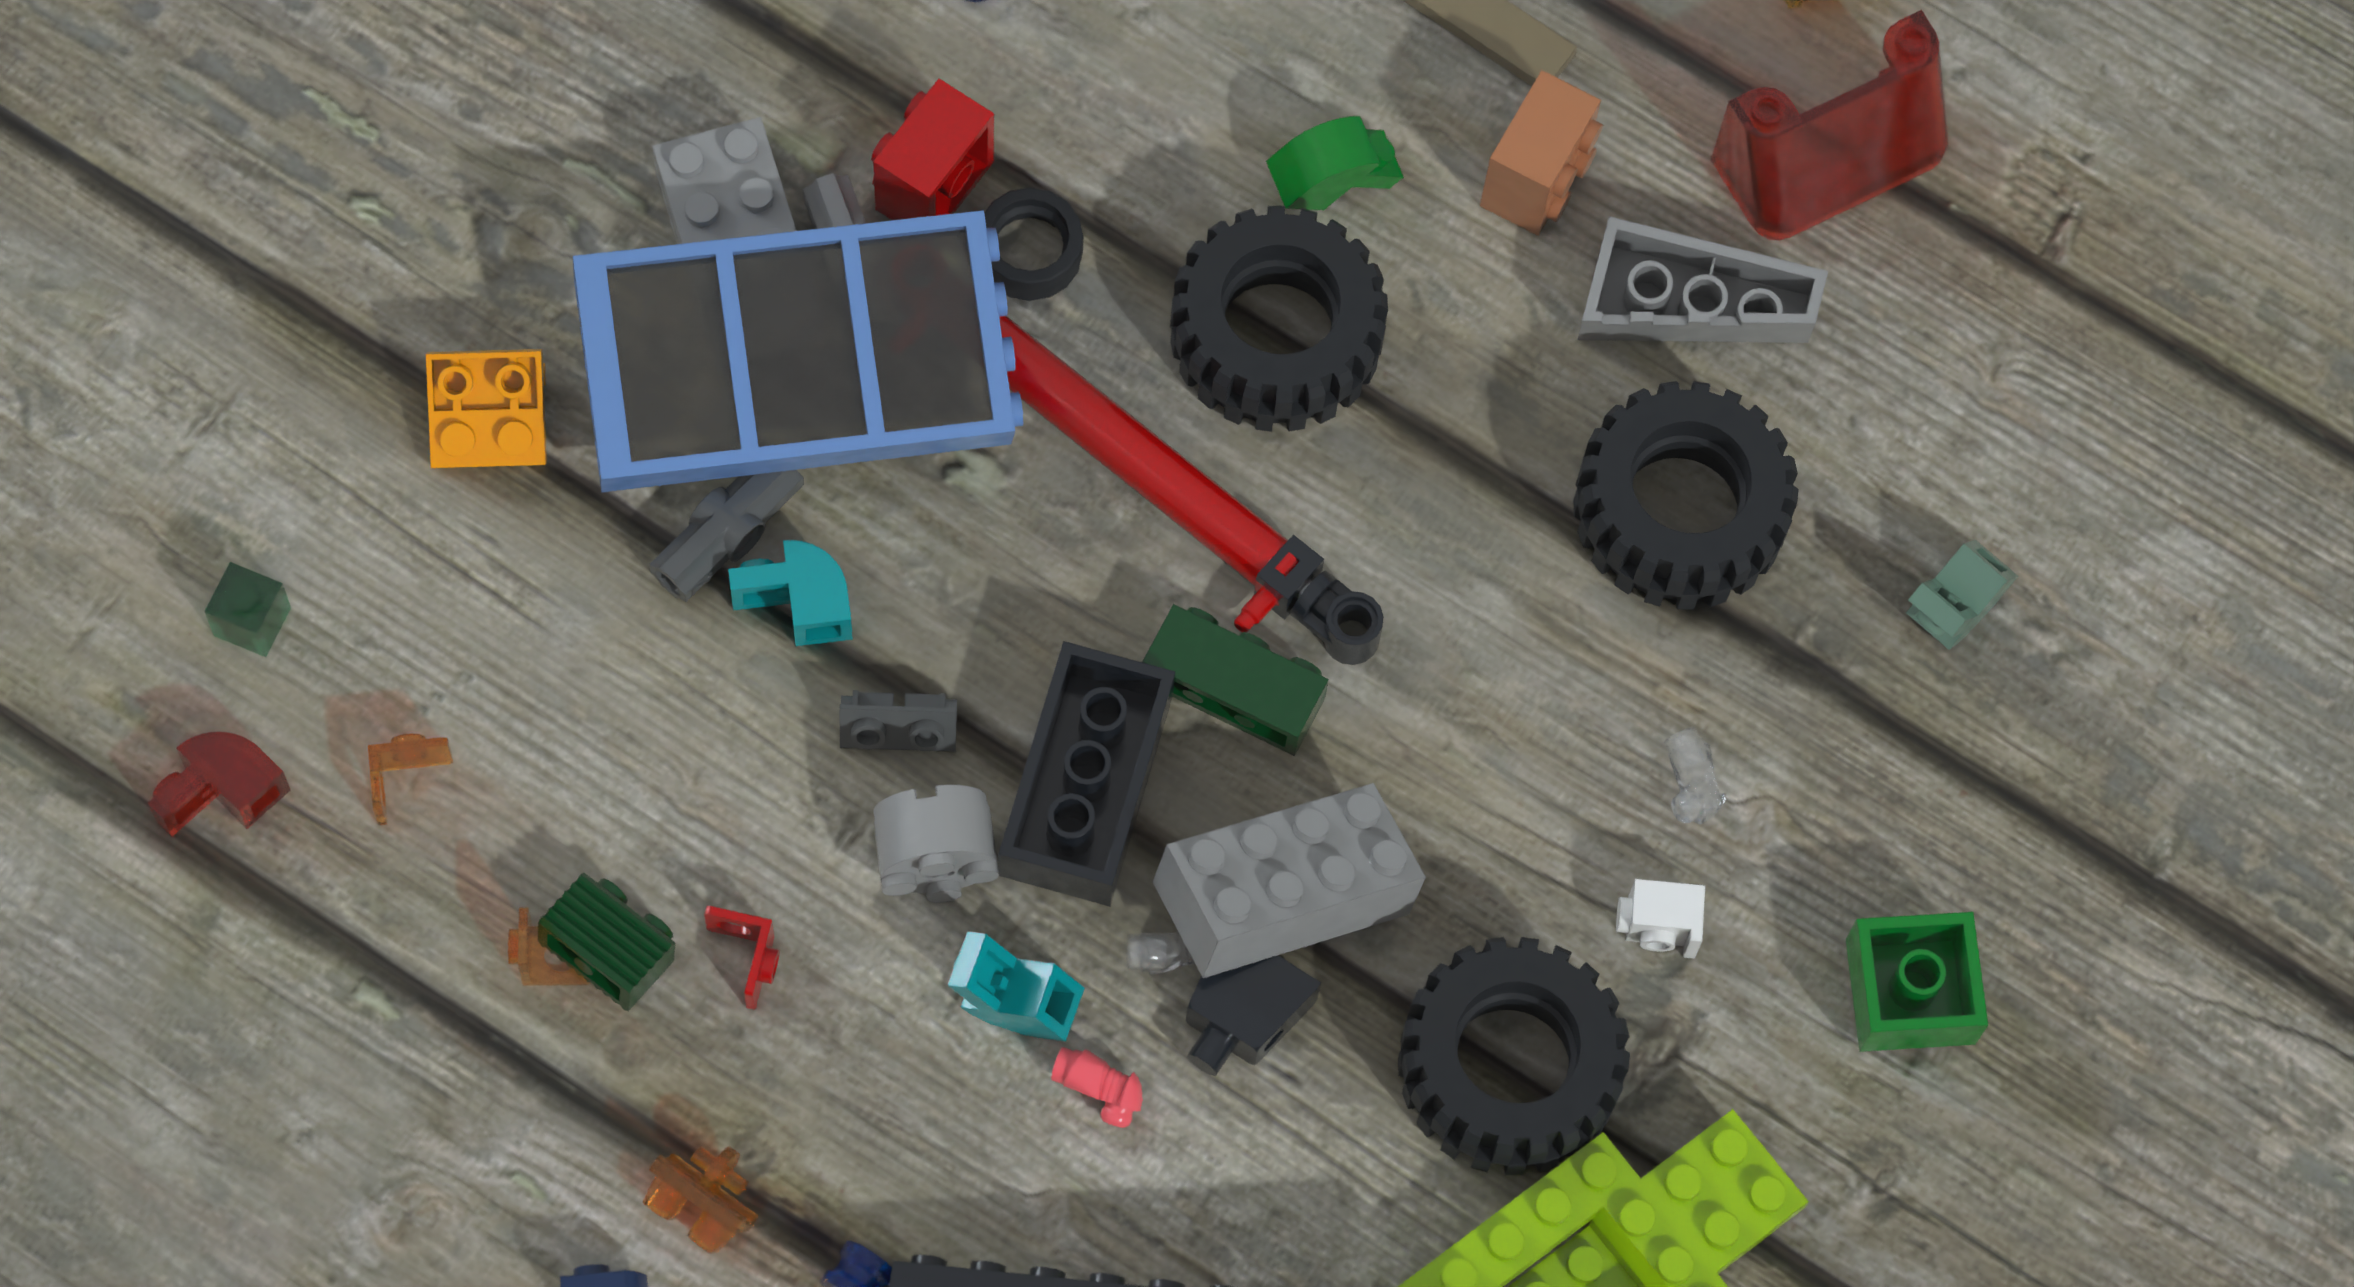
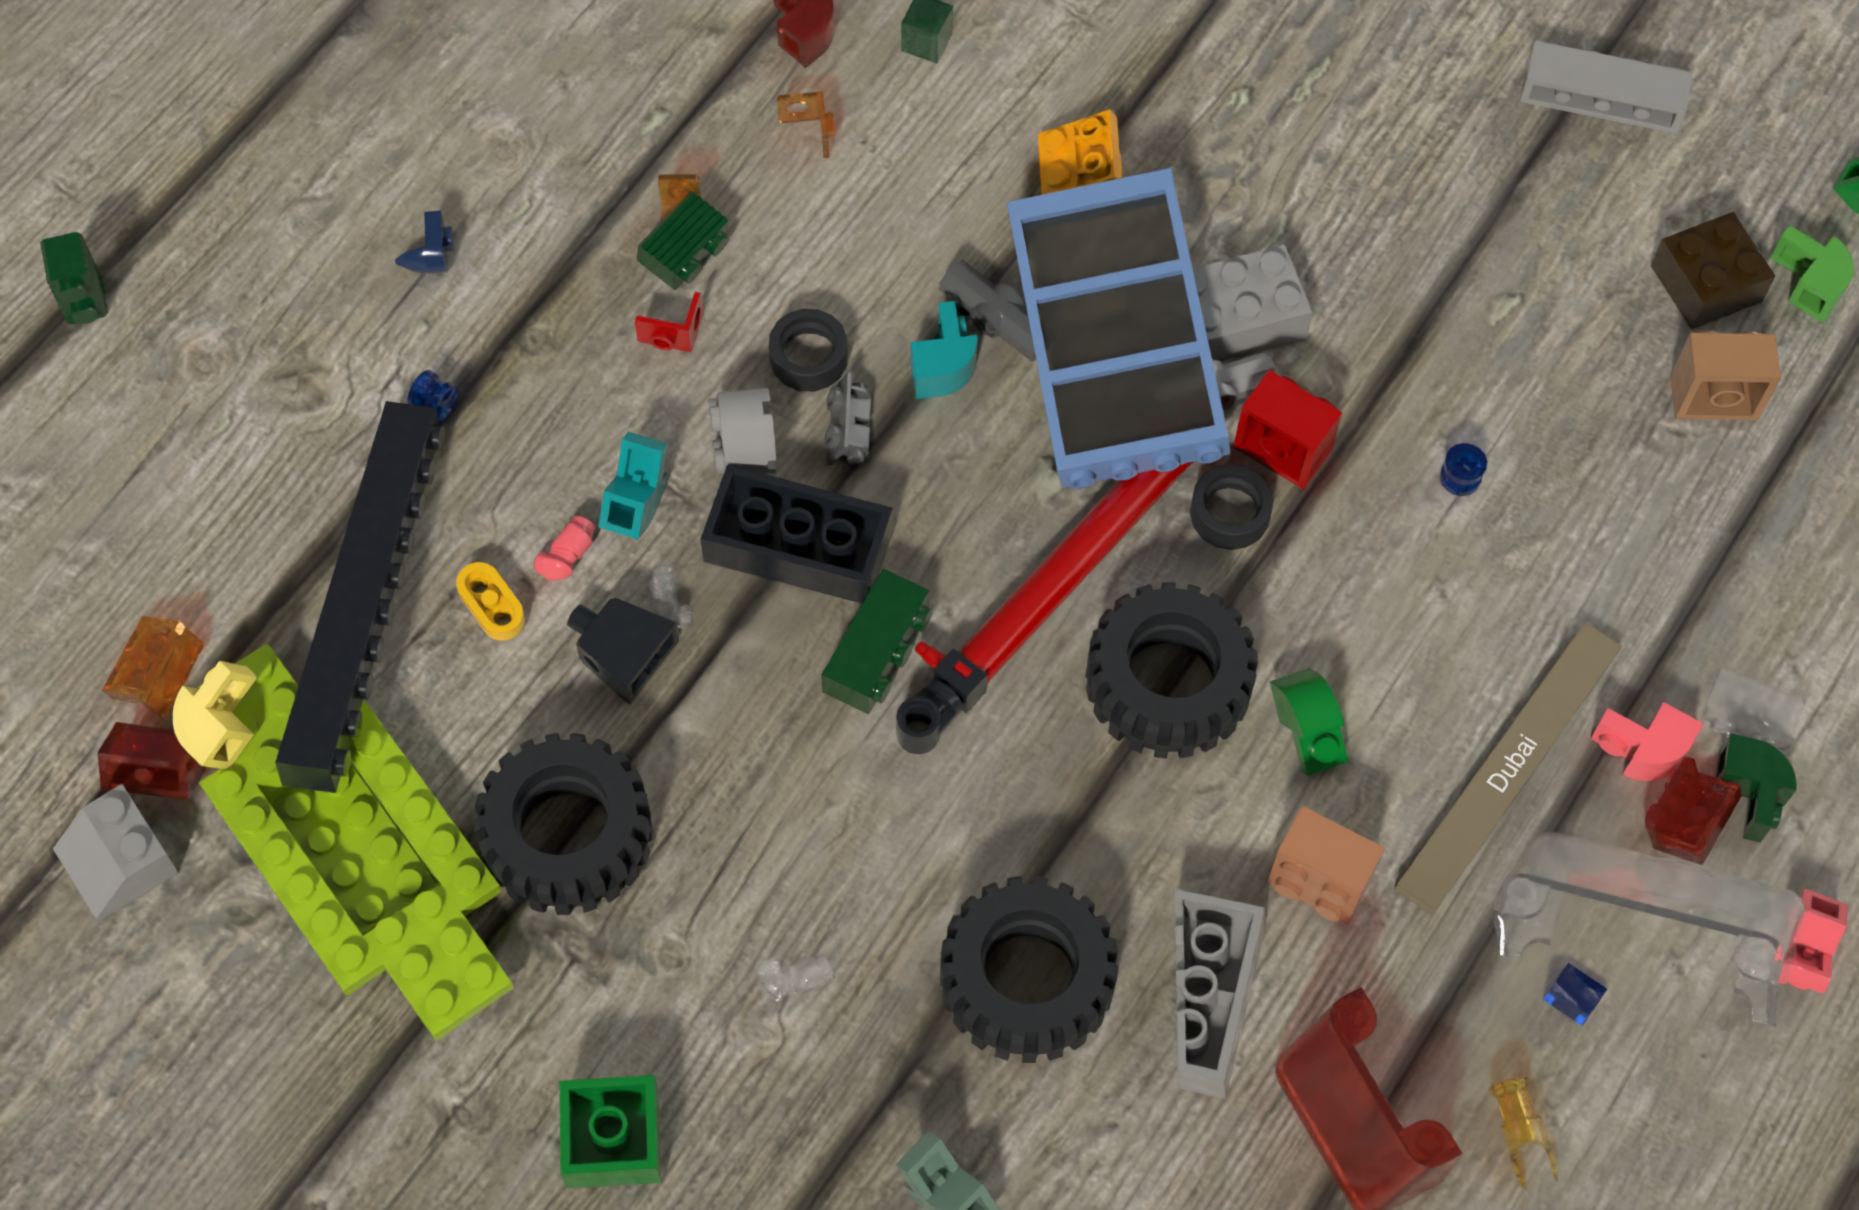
camera: 95 degrees right, 5 degrees down
clear orange hips [642,1146,759,1254] -> none
light grey brick [1153,783,1426,978] -> none
white brick [1616,879,1705,959] -> none
none -> yellow plate [456,562,525,641]
none -> black tyre [769,309,848,392]

